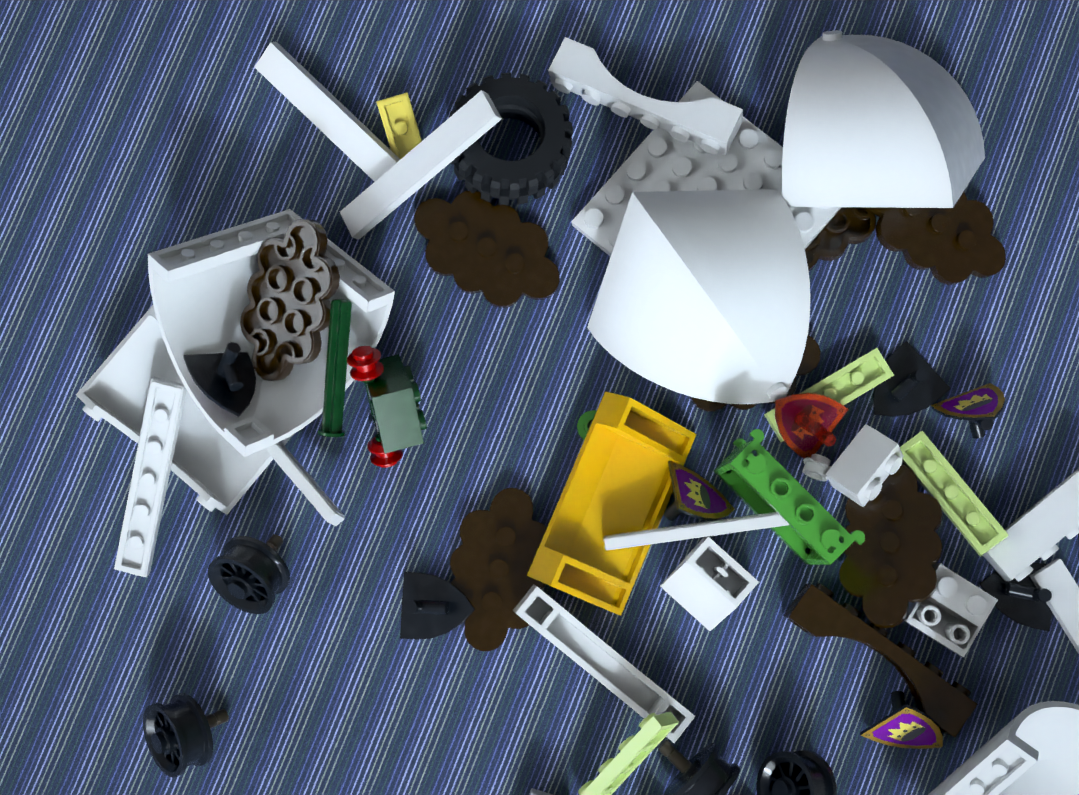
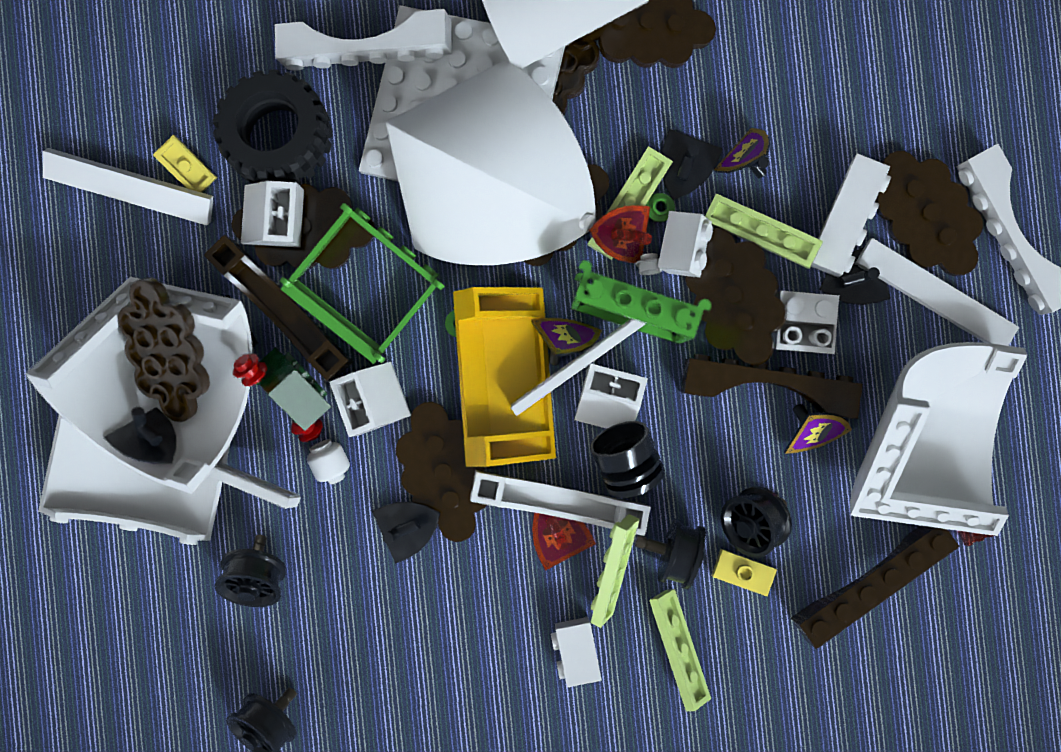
camera: 25 degrees left, 5 degrees up
white tile [114,377,187,577] -> none
dark green axle [318,299,352,437] -> none
white tile [340,90,502,239] -> none
none -> dark brown arch [204,234,354,381]
none -> white slope [241,181,304,247]
none -> bright green window [279,203,445,364]
none -> white head [307,439,350,484]
none -> white slope [329,362,411,437]
none -> clear red shield [532,513,596,571]
none -> black wheel [590,421,665,498]
none -> bright green plate [646,193,675,222]

